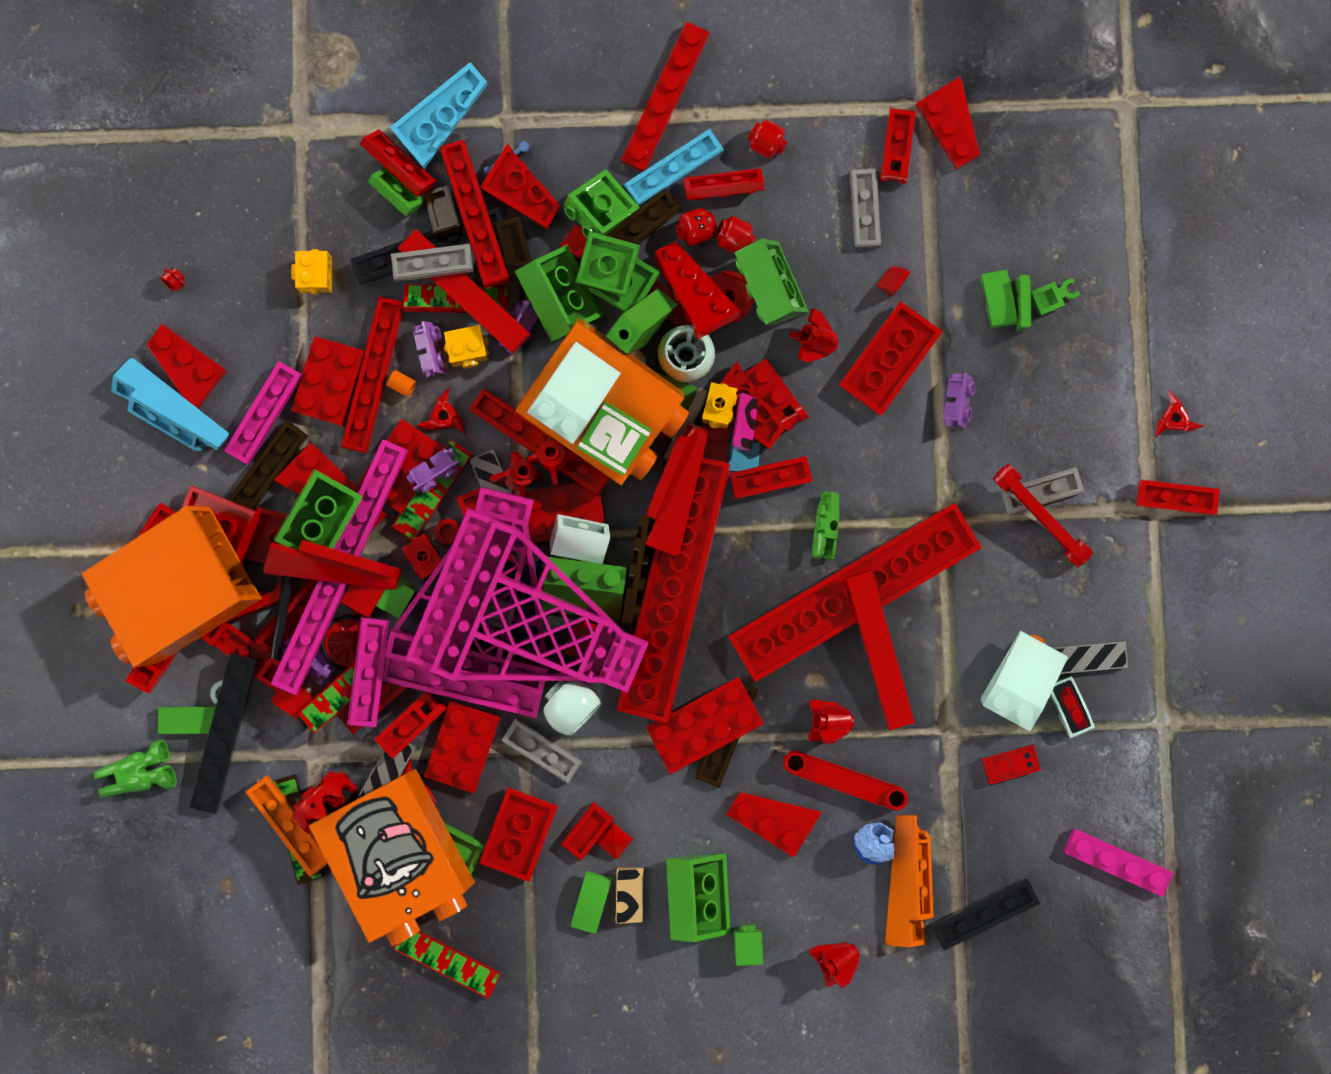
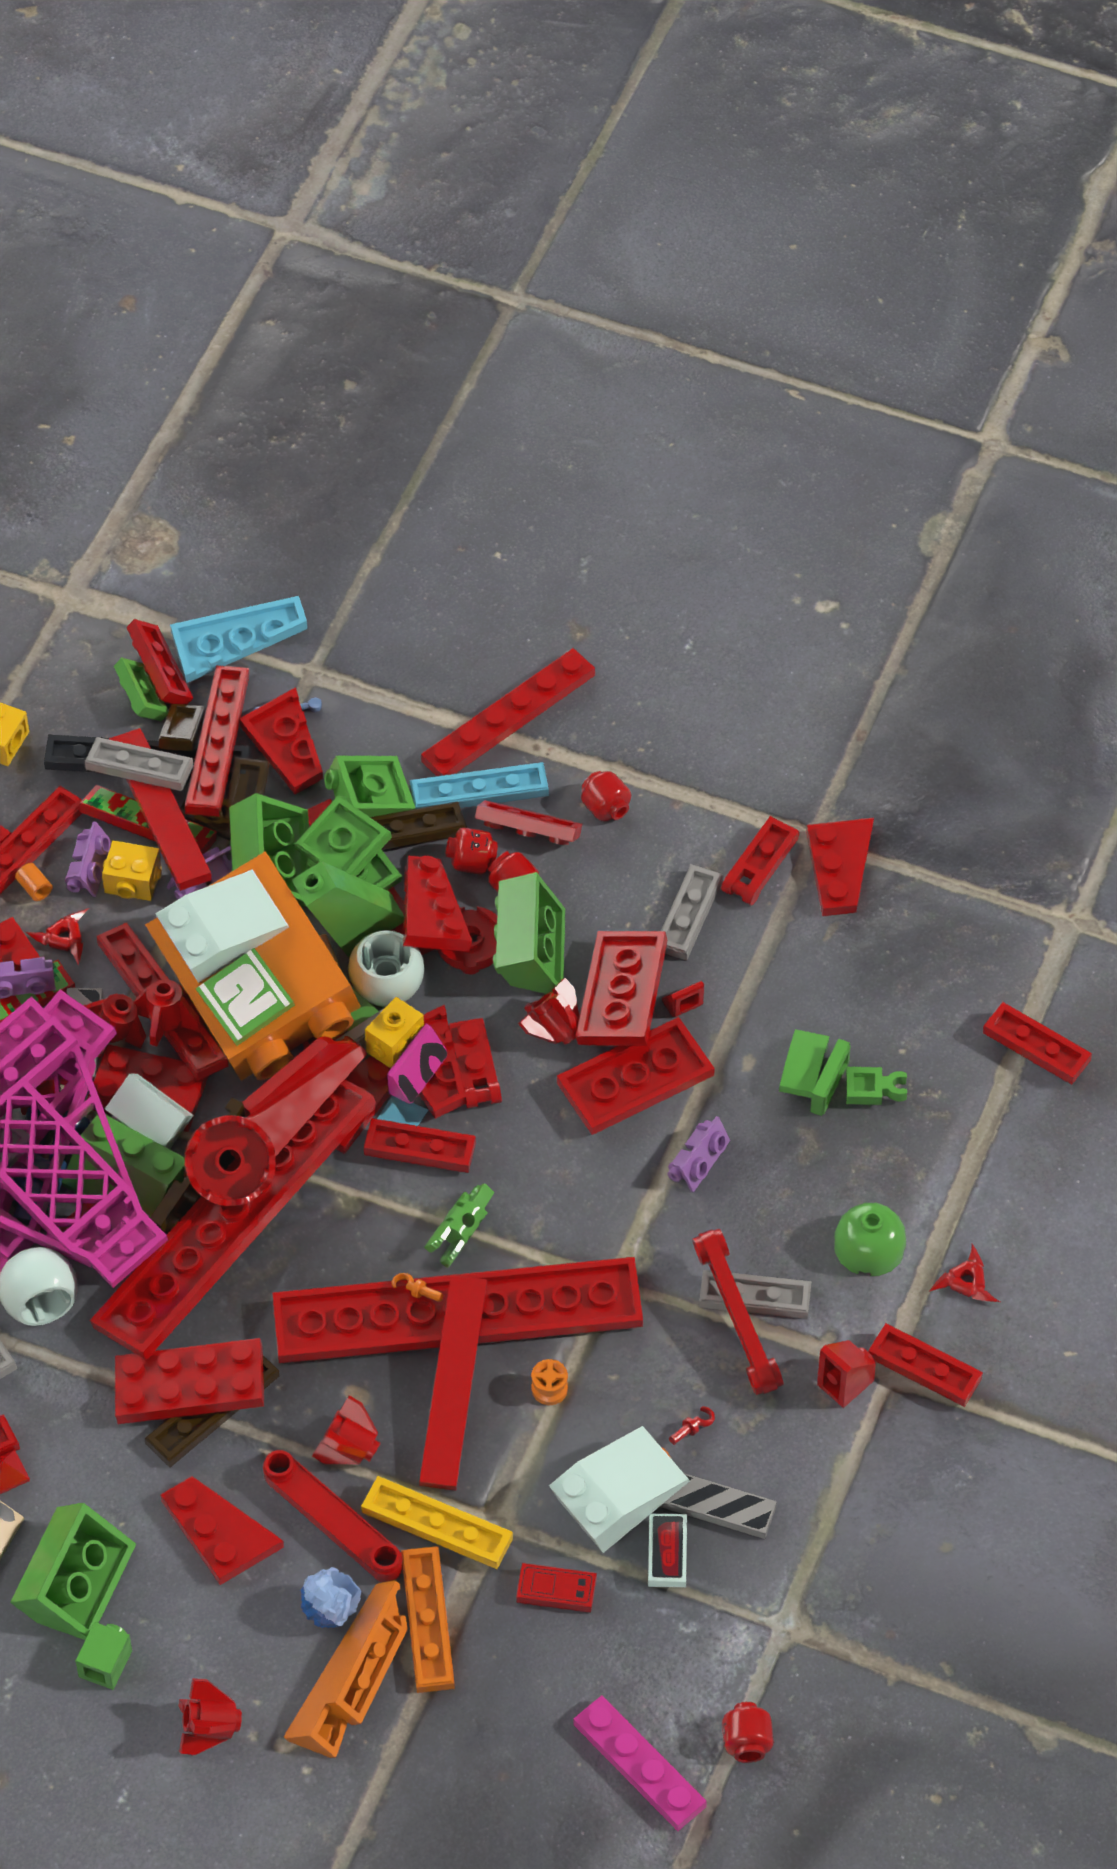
camera: 30 degrees right, 30 degrees down
black plate [931,878,1040,951] -> none
none -> red plate [184,1115,276,1206]
none -> yellow plate [361,1476,513,1569]
none -> orange hand [392,1273,444,1302]
none -> orange tile [401,1546,455,1693]
none -> orange wheel [531,1359,568,1406]
none -> plate [576,931,668,1046]
none -> red hand [669,1406,715,1445]
none -> red head [722,1702,774,1763]
none -> red slope [817,1340,876,1408]
none -> bright green cylinder [834,1203,906,1276]
none -> red plate [983,1002,1092,1085]

